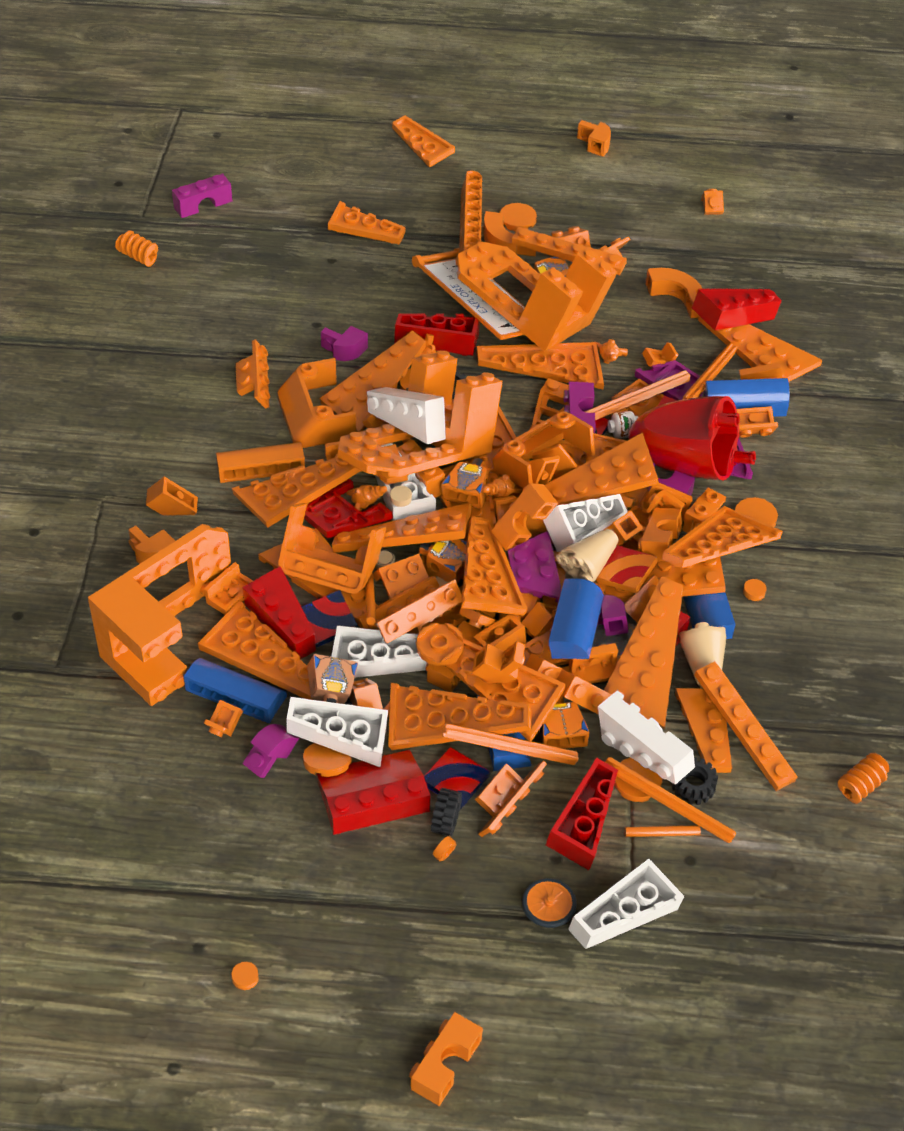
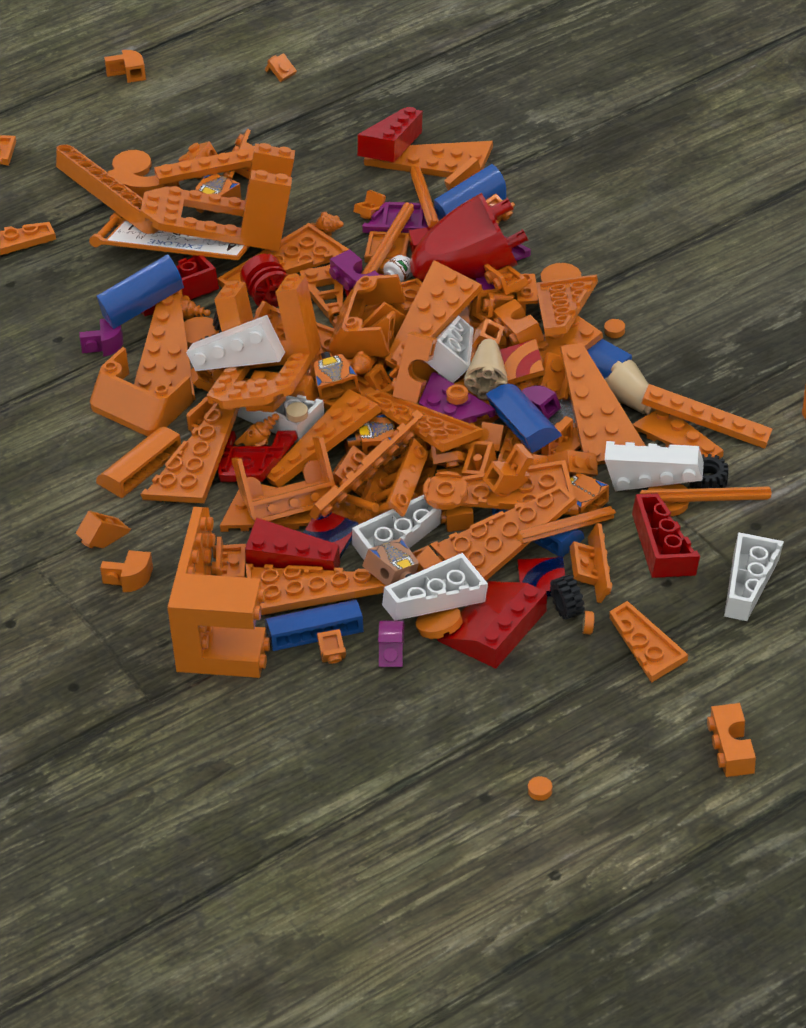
camera: 35 degrees left, 5 degrees down
orange bracket [236,340,270,409] -> none
orange wheel [522,878,577,928] -> none
orange bar [625,825,701,837] -> none
orange arch [646,268,702,318] -> none
none -> blue brick [97,254,184,329]
none -> red wheel [240,254,288,307]
none -> orange wing [309,409,423,520]
none -> orange tile [446,384,468,405]
none -> orange bracket [484,264,528,295]
none -> orange wing [609,601,688,683]

